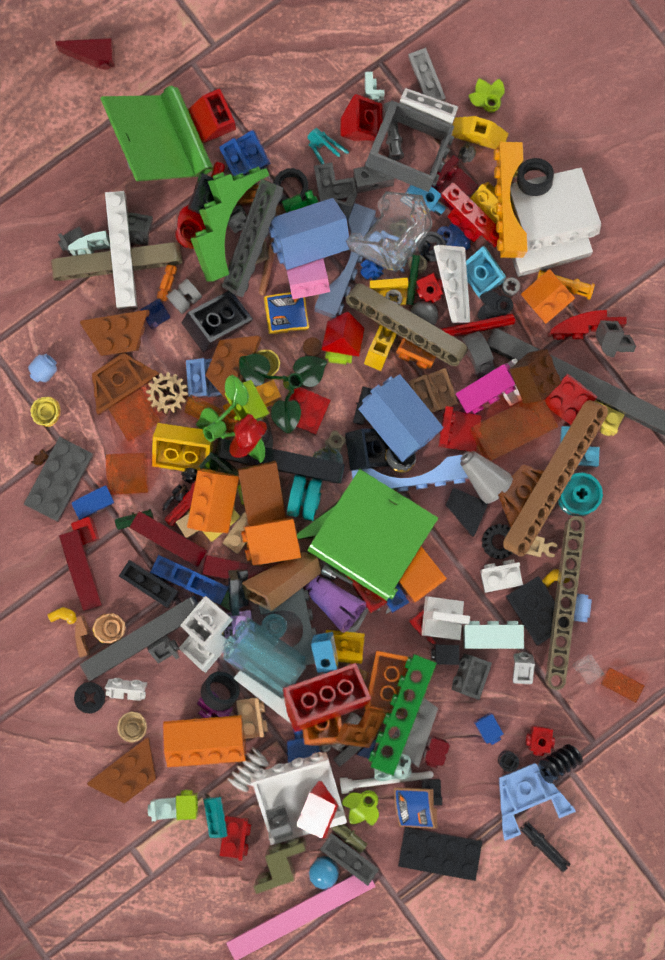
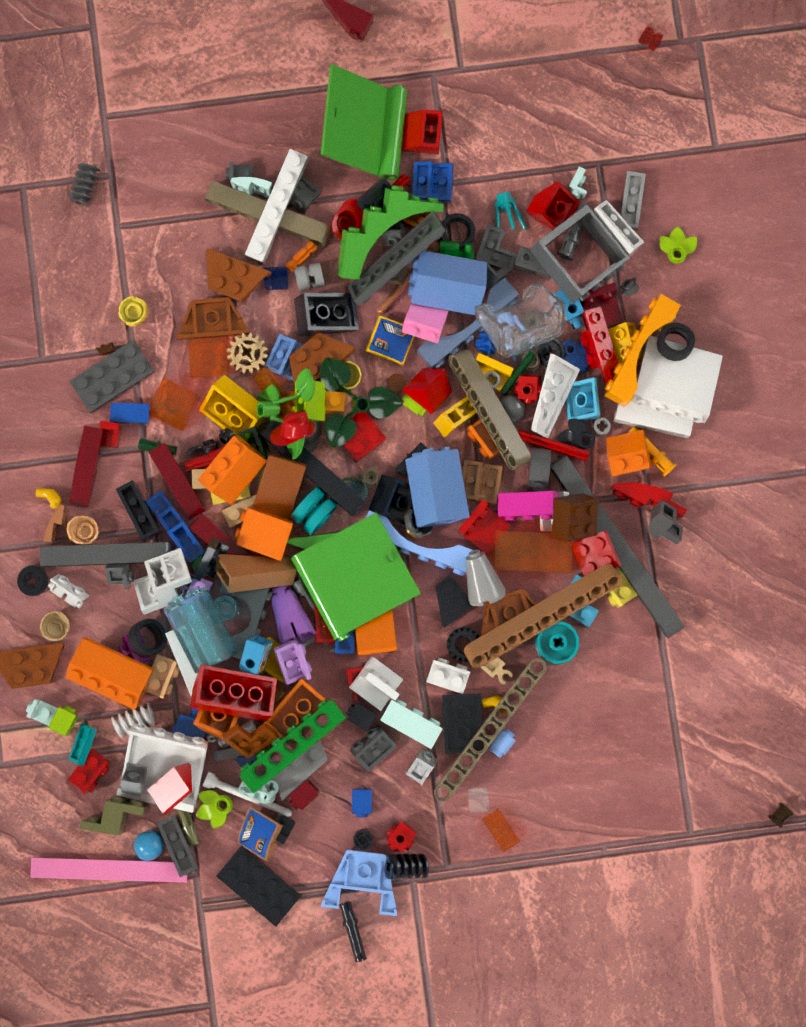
camera: 25 degrees right, 0 degrees up
light blue head [28,354,57,382] -> none
yellow slope [451,116,509,149] -> none
none -> lavender bracket [273,639,312,685]

